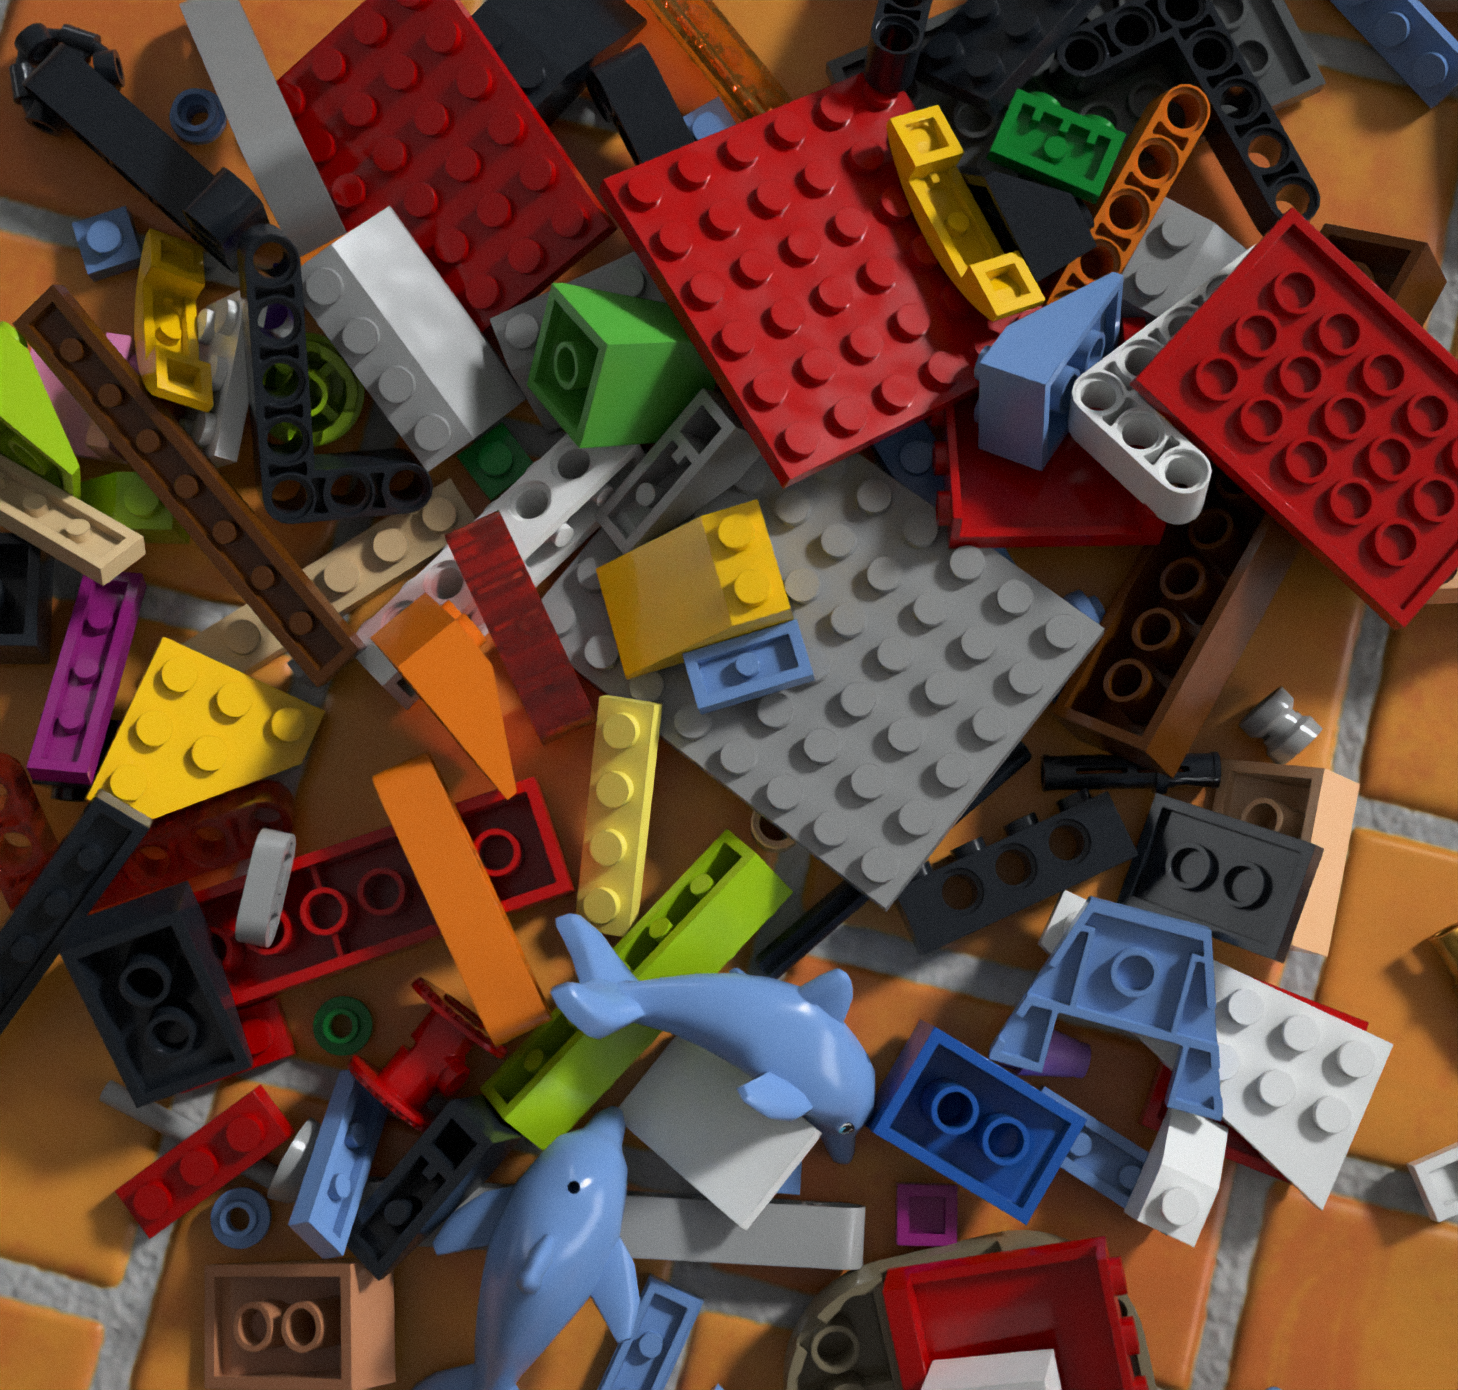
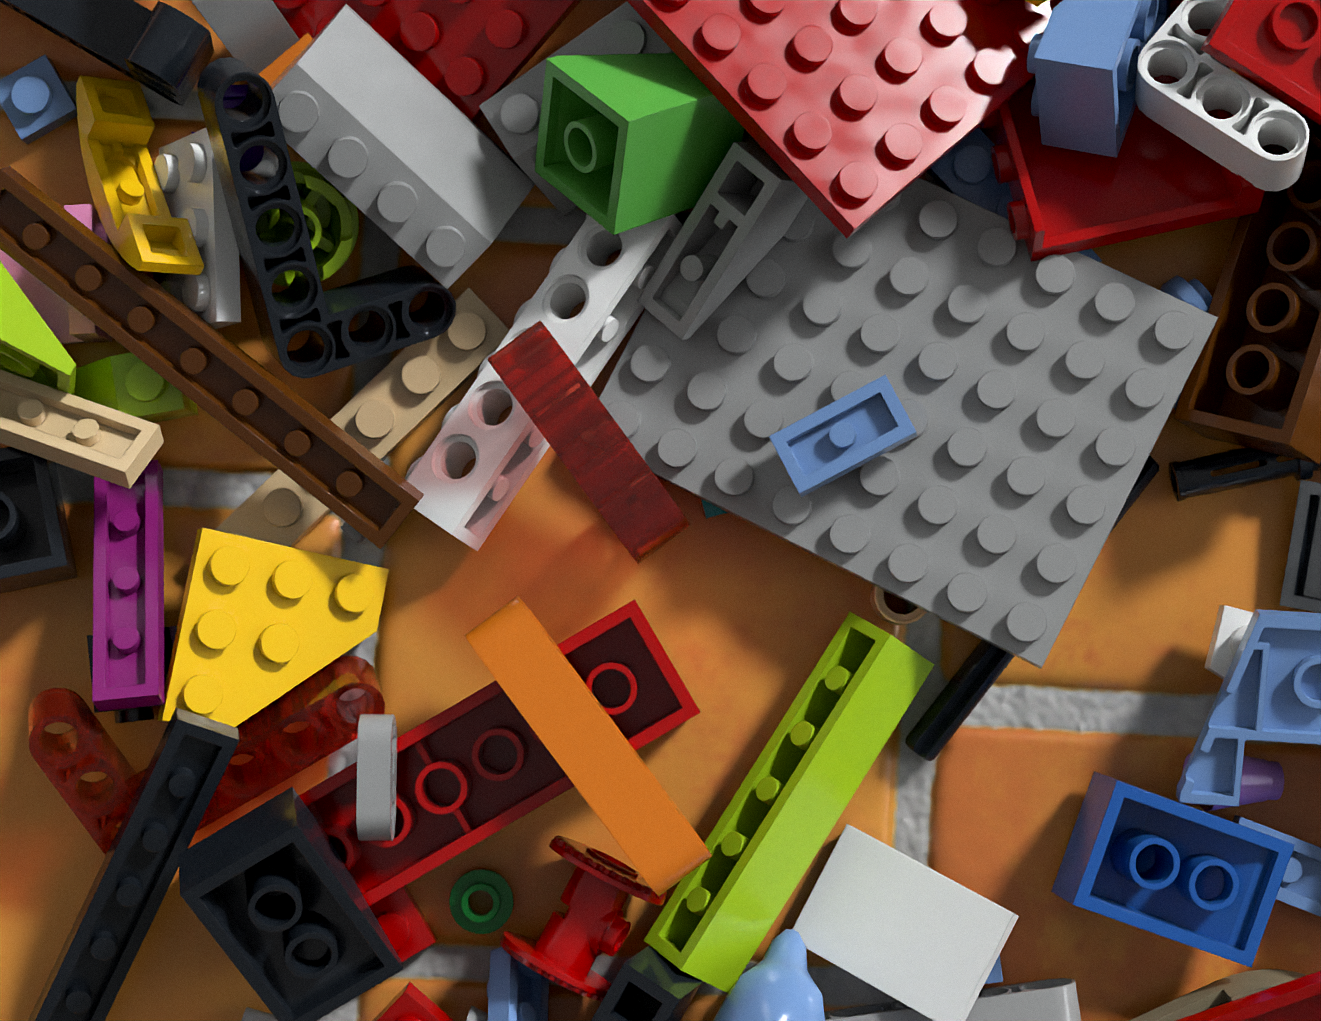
camera: 10 degrees left, 5 degrees up
orange slope [370,592,517,800] -> none
green plate [457,422,533,502] -> none
medium blue animal [550,913,876,1165] -> none
light yellow plate [575,695,663,937] -> none
yellow slope [596,499,794,679] -> none
black brick [894,788,1138,956] -> none
magenta plate [895,1182,958,1246] -> none

